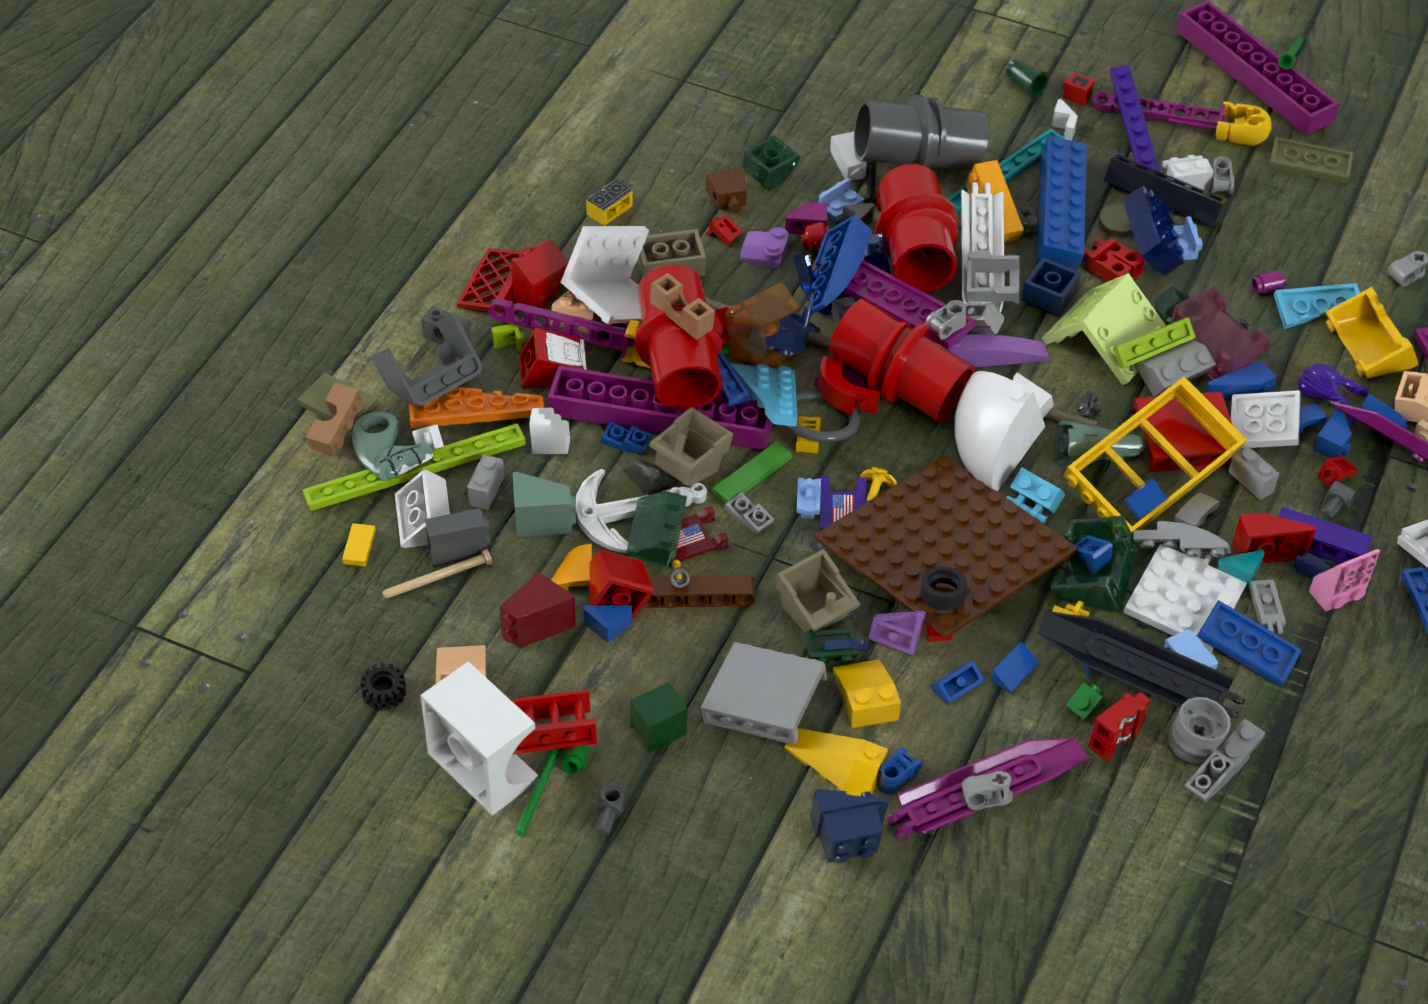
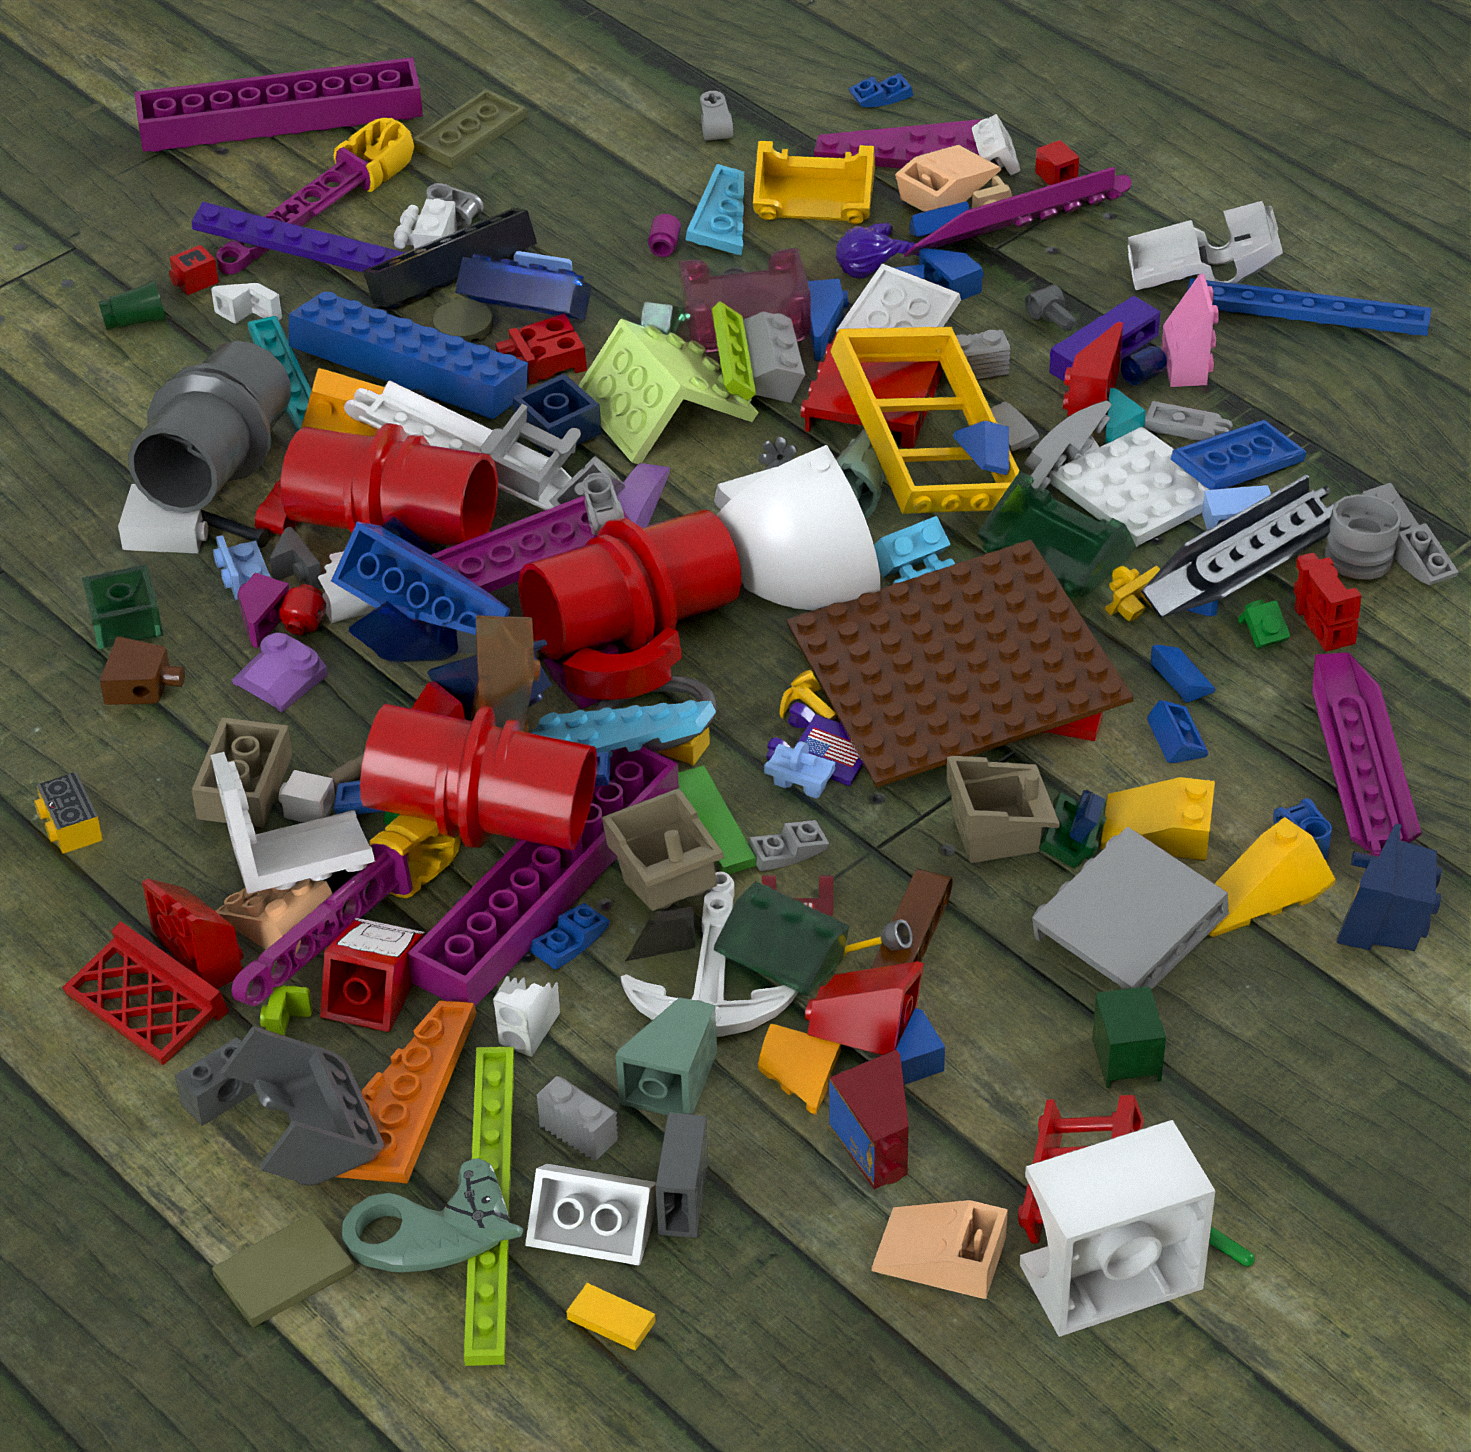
camera: 65 degrees left, 5 degrees down
medium nougat arch [305,383,363,456] -> none
black tyre [360,663,406,710] -> none
tan bar [382,549,492,599] -> none
white bracket [412,425,444,449] -> none
dark grey axle [596,784,624,835] -> none
medium nougat arch [650,273,715,340] -> none
red bracket [706,214,742,246] -> none
medium lavender wing [868,611,926,655] -> none
black tyre [921,566,967,610] -> none
light grey piece [962,771,1013,810] -> none
blue slope [1074,535,1113,574] -> none
green piece [1278,37,1304,69] -> none
red bracket [1317,456,1358,488] -> none

